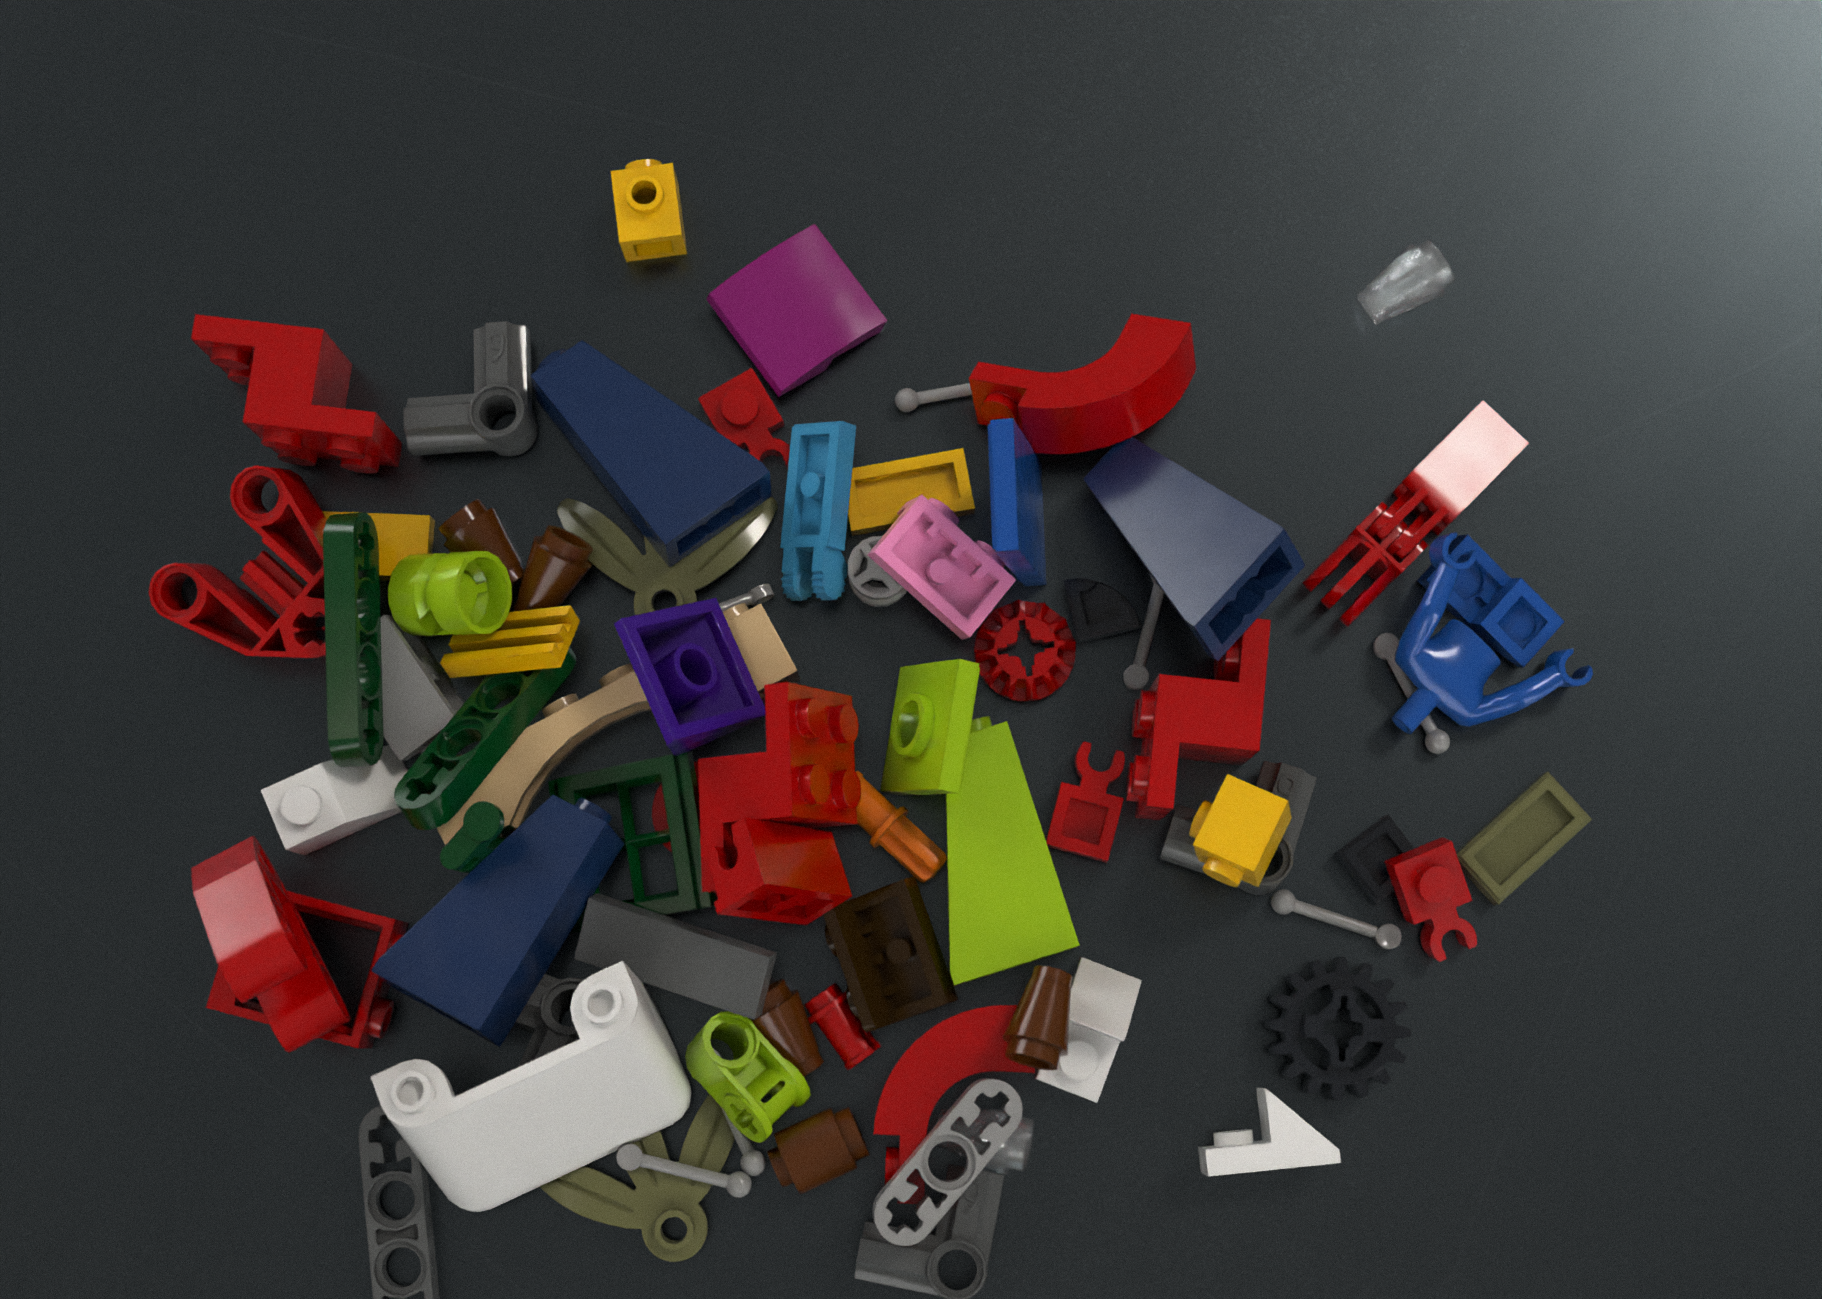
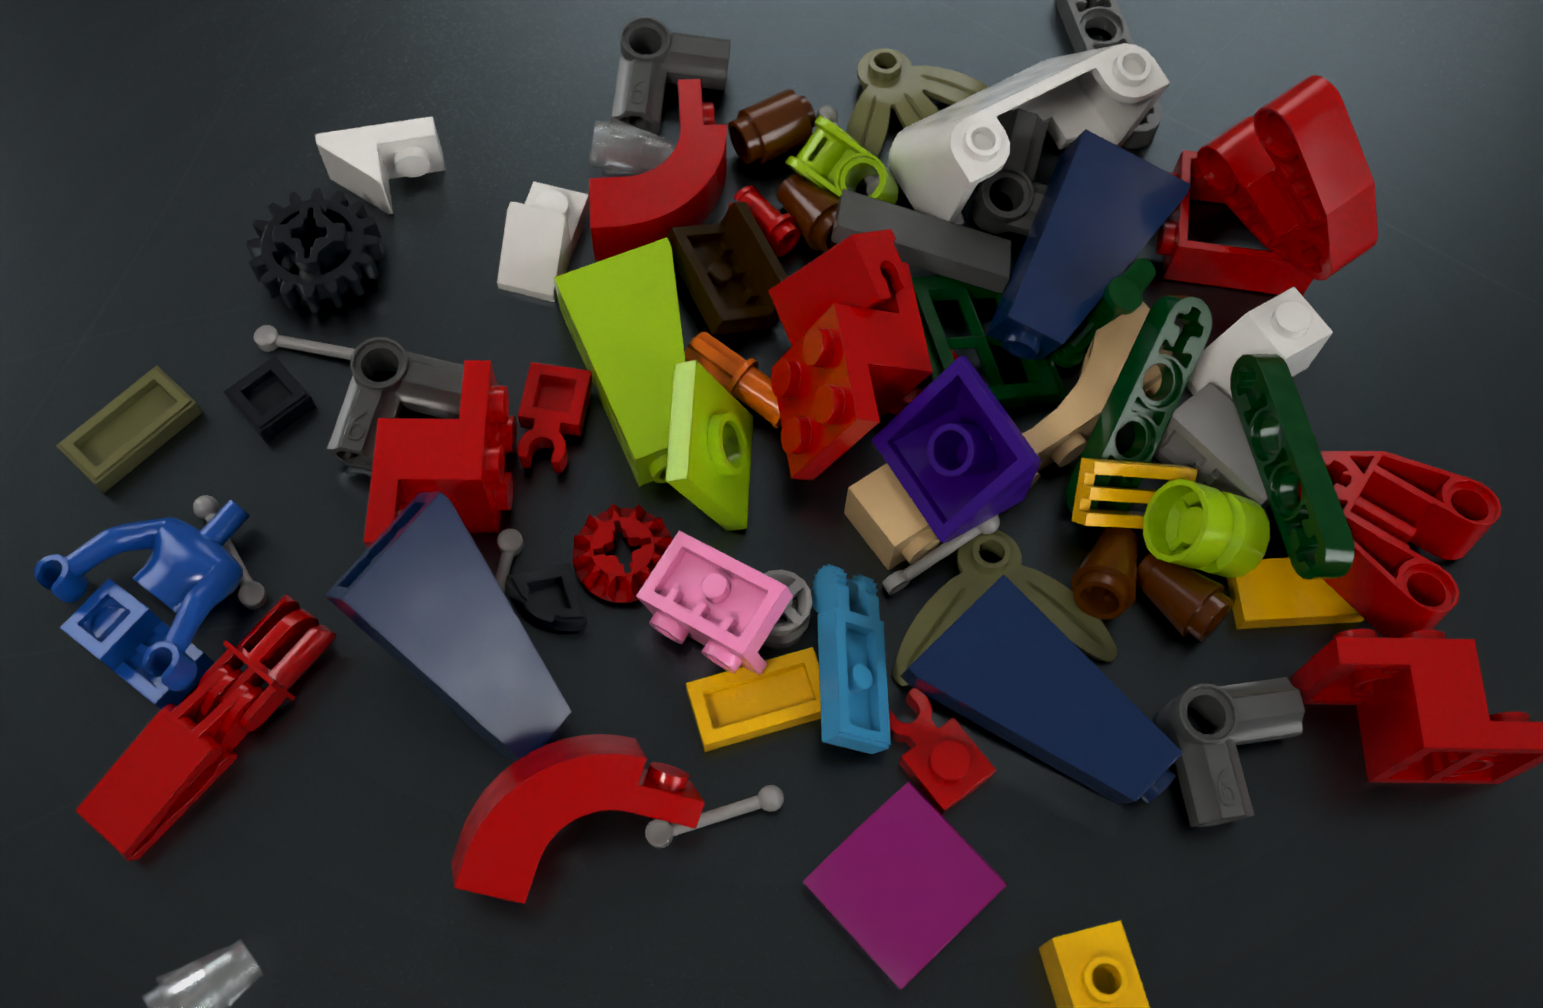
camera: 170 degrees right, 15 degrees down
light grey hinge [616,1144,752,1198] -> none
light grey beam [872,1078,1023,1246] -> none
blue tile [987,418,1047,586] -> none
reddish brown cone [1003,966,1073,1070] -> none
yellow brick [1189,774,1292,887] -> none
red plate [1384,837,1477,962] -> none

